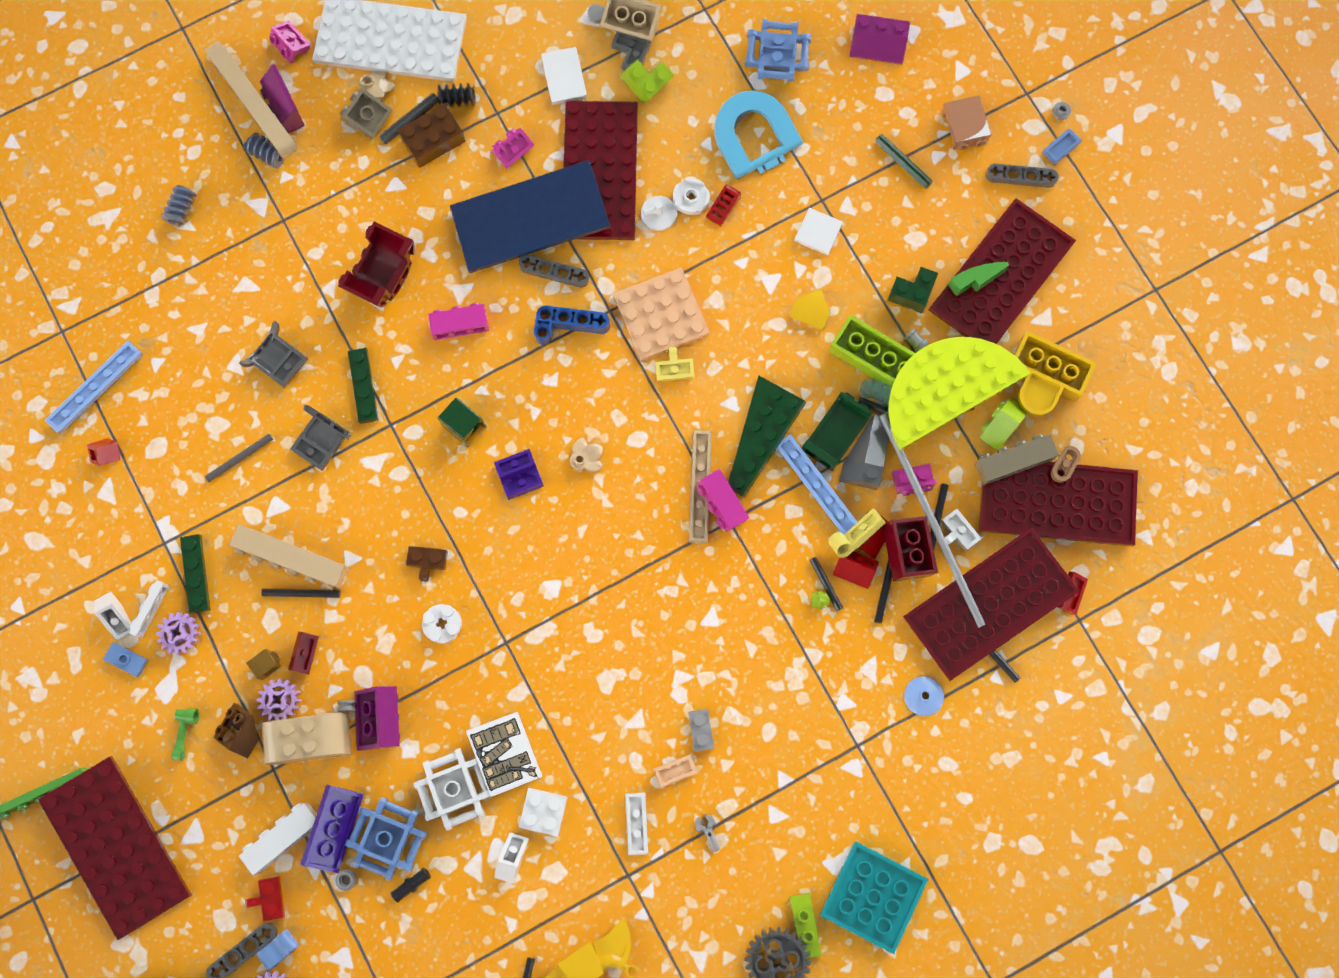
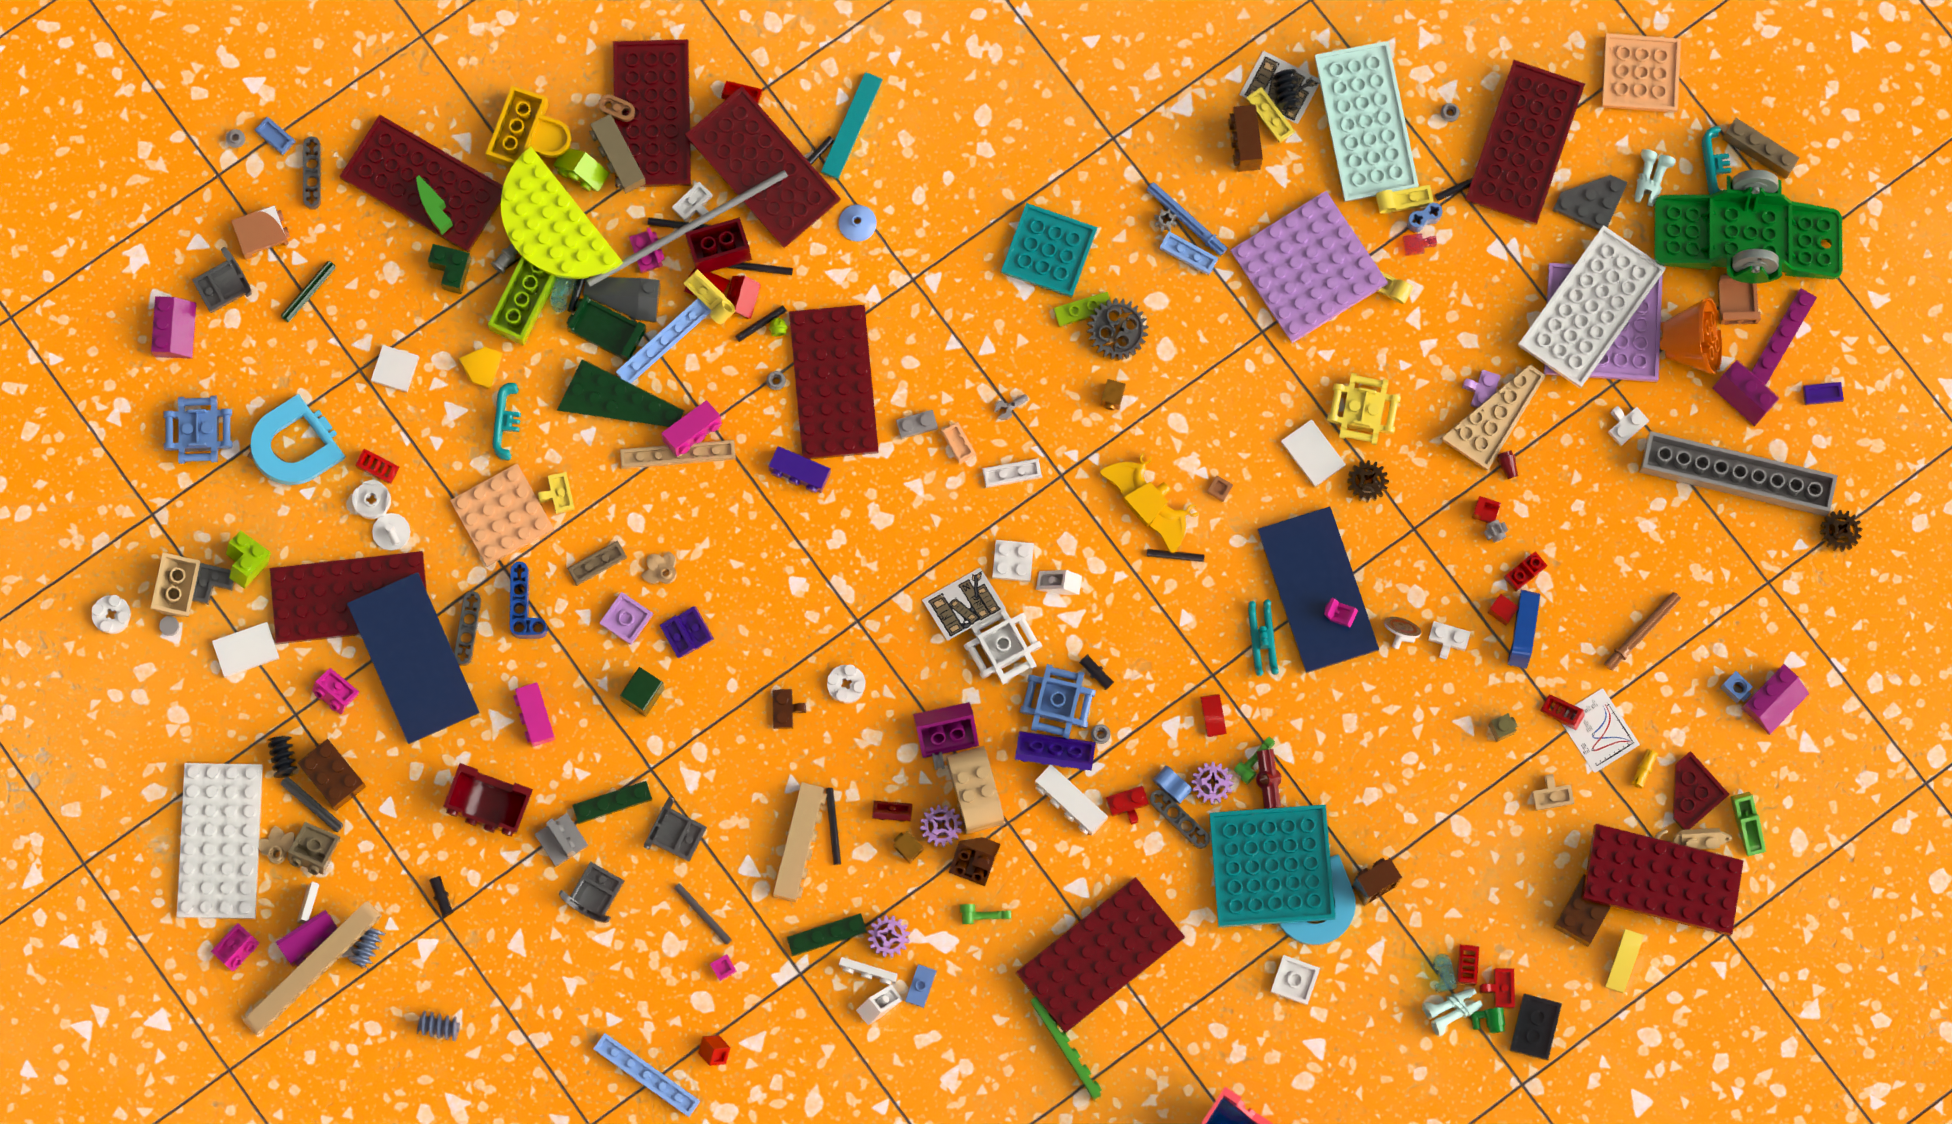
camera: 100 degrees left, 0 degrees up
none -> dark grey piece [193,247,252,313]
none -> white tile [297,882,319,924]
none -> black pin [429,876,454,917]
none -> teal piece [492,383,521,460]
none -> light grey bracket [535,813,588,867]
none -> dark tan tile [567,540,627,586]
none -> lavender plate [600,592,653,645]
none -> dark pink plate [710,954,737,981]
none -> light grey plate [767,371,786,390]
none -> dark purple brick [769,446,831,493]
none -> dark red plate [789,305,879,460]
none -> teal tile [821,72,883,180]
none -> pearl gold brick [1101,379,1126,411]

